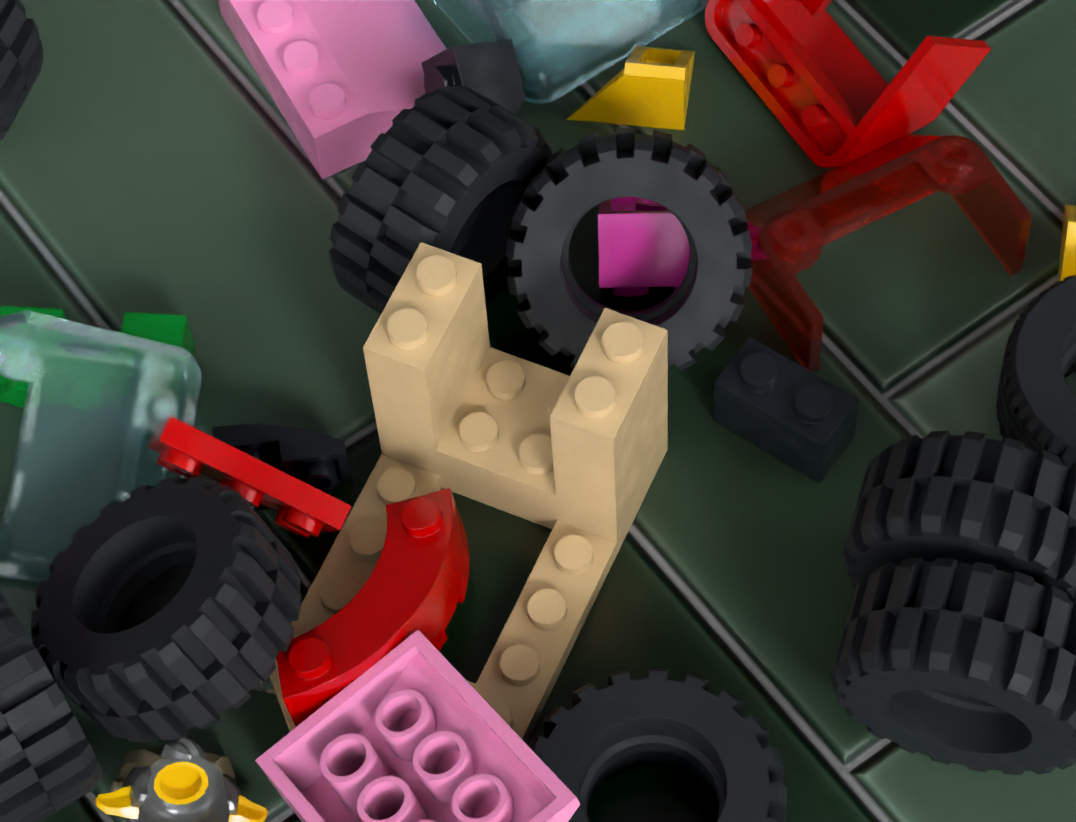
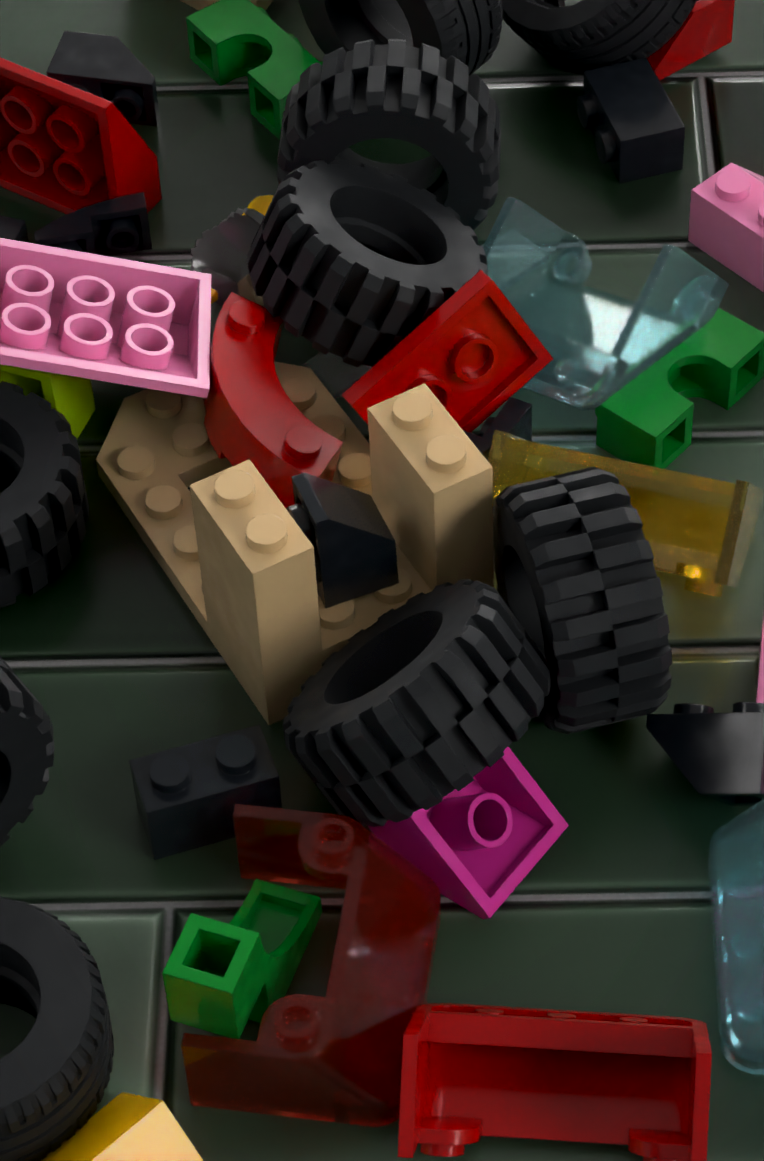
camera: 125 degrees right, 10 degrees down
yellow slope [566,46,695,130] -> none
none -> green arch [162,879,322,1041]
none -> black slope [286,473,399,608]
none -> clear yellow windscreen [488,430,764,597]

